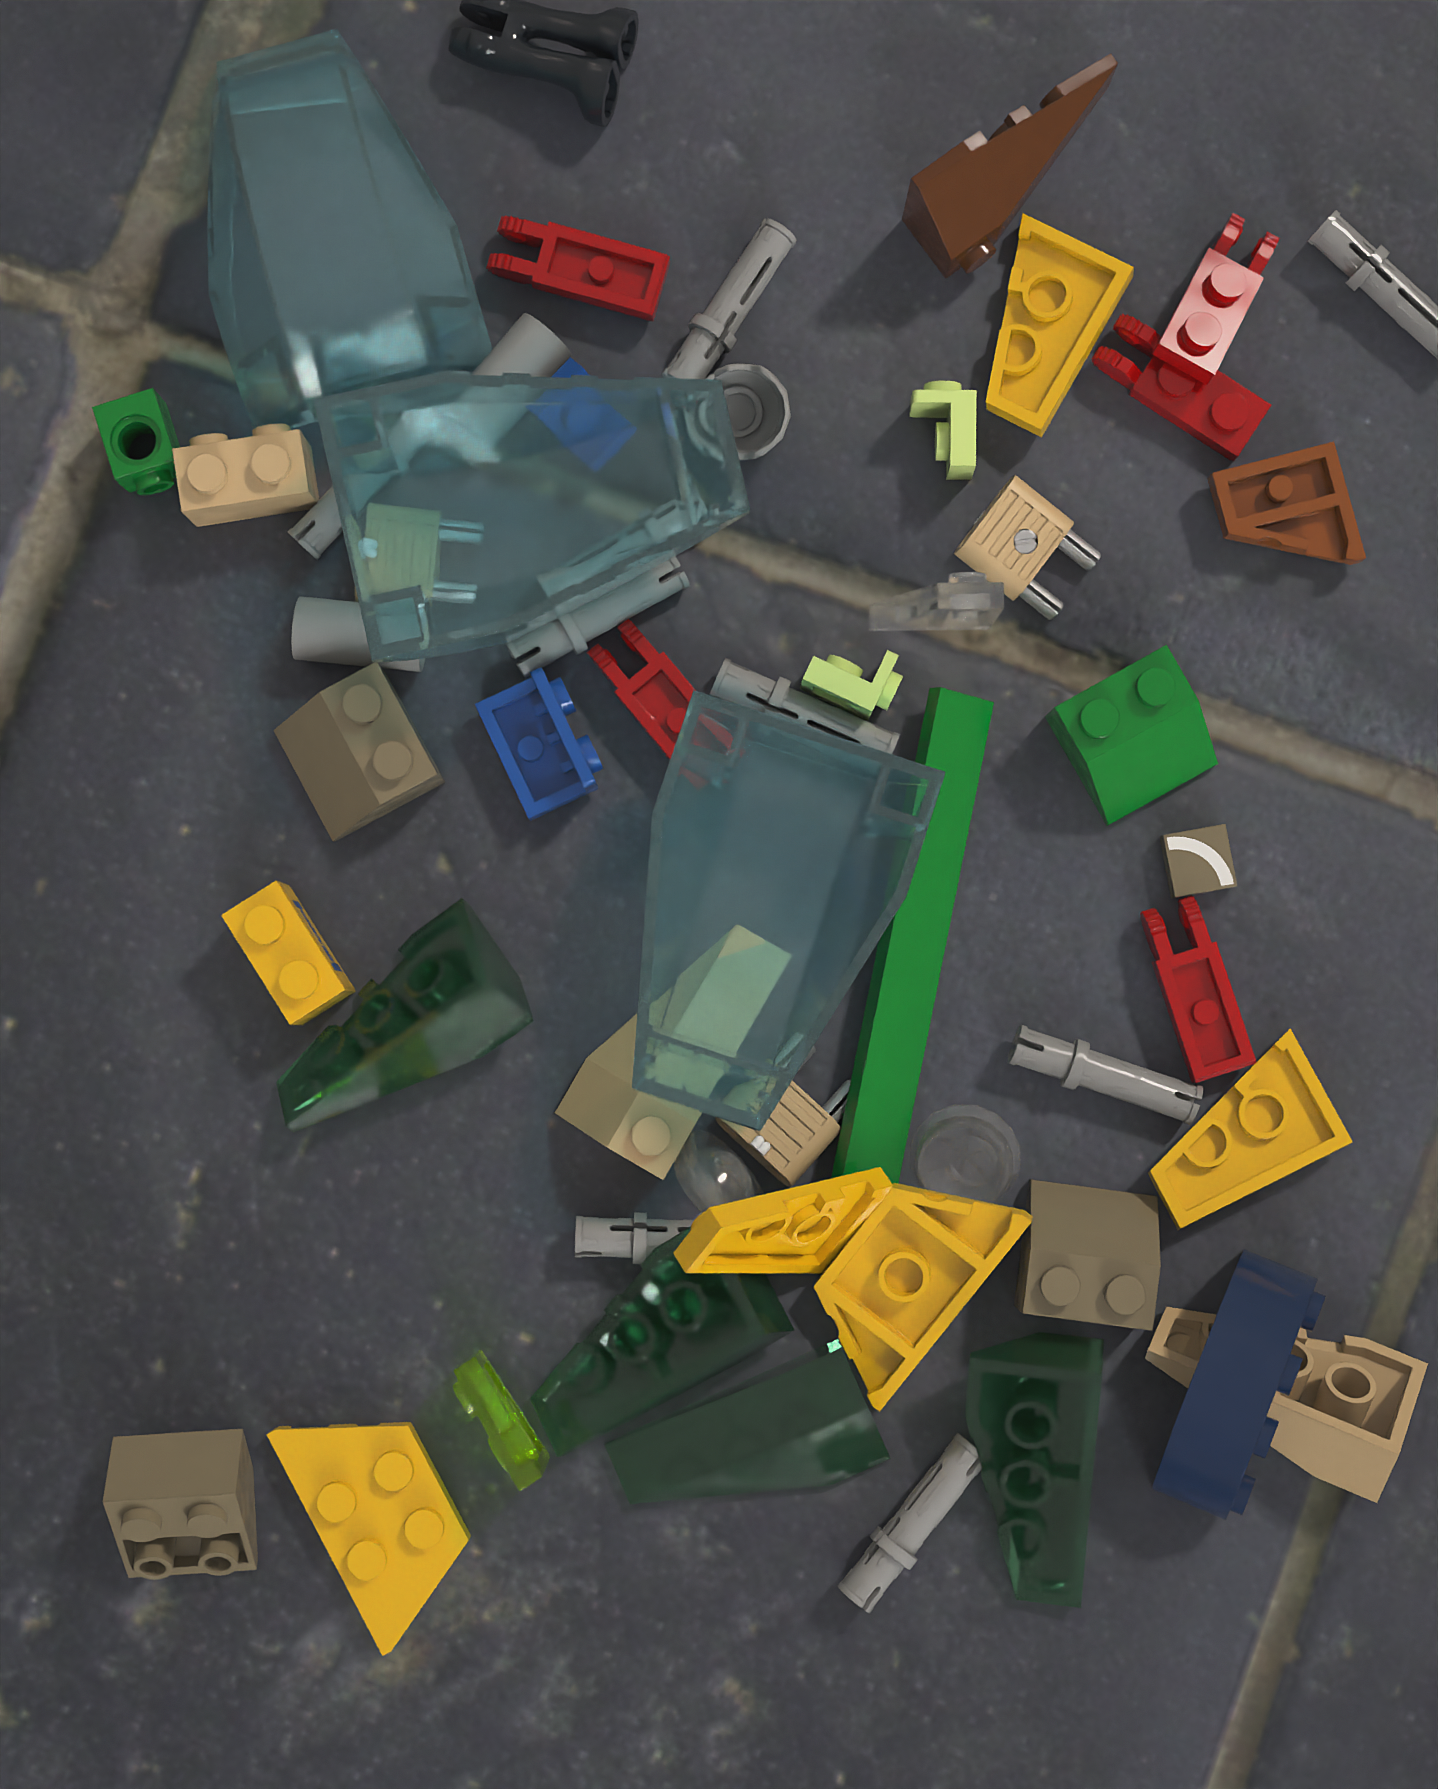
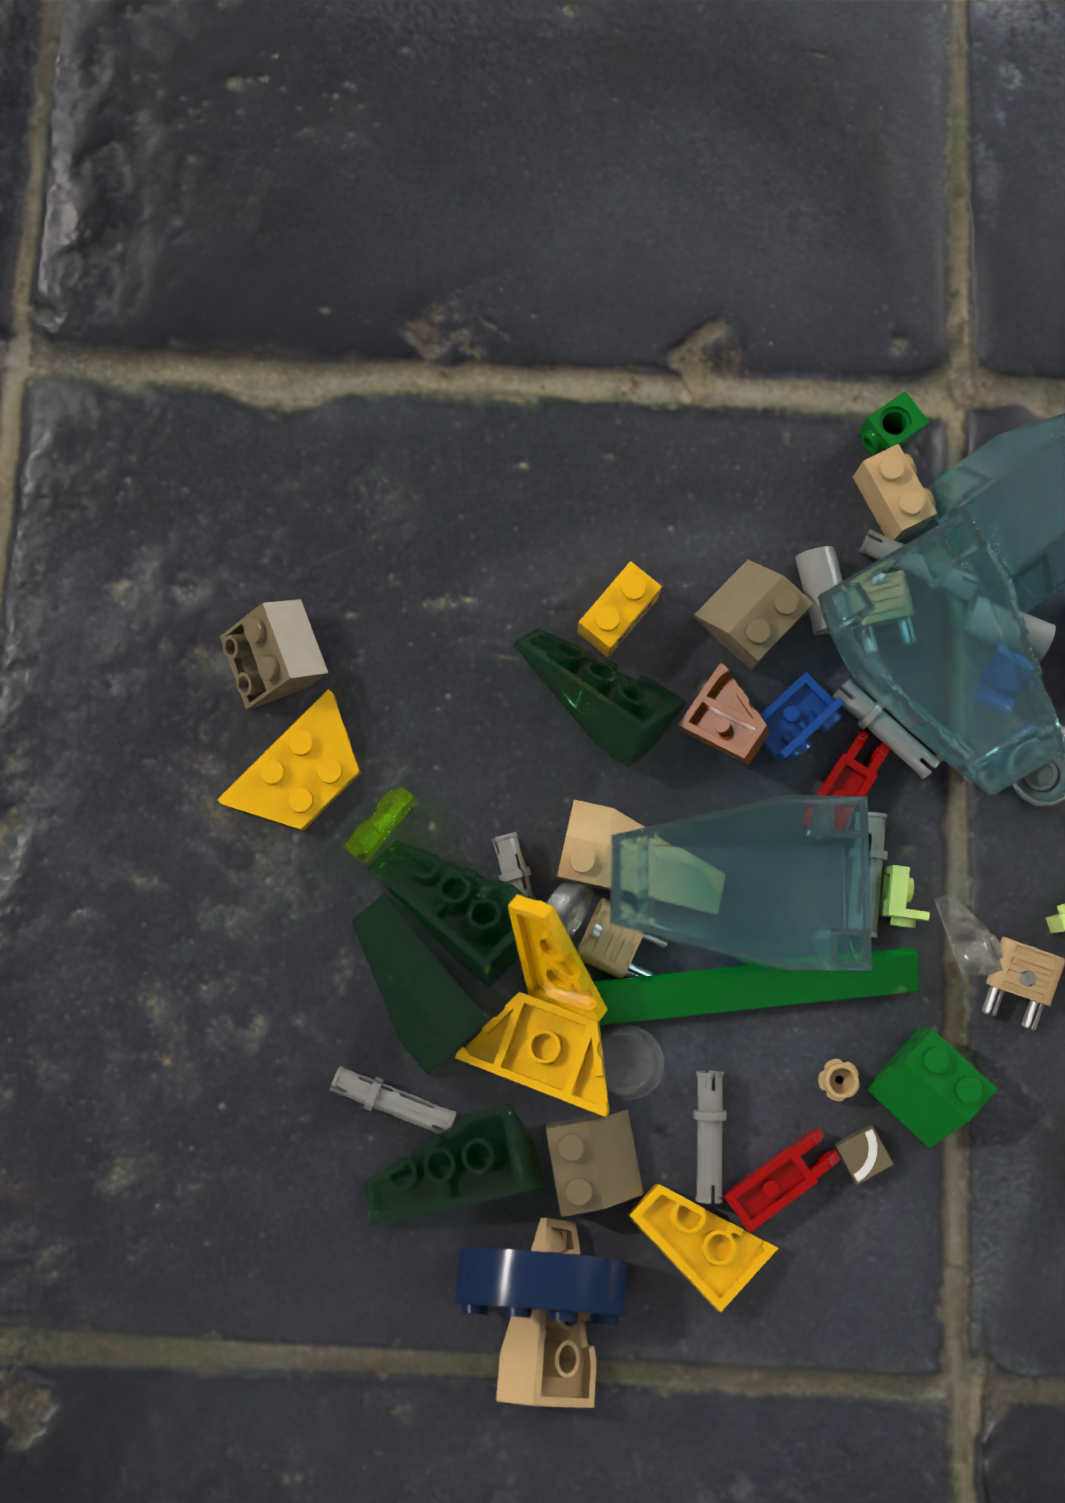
camera: 75 degrees right, 5 degrees down
none -> wing [678,663,771,765]
none -> tan plate [818,1059,860,1101]

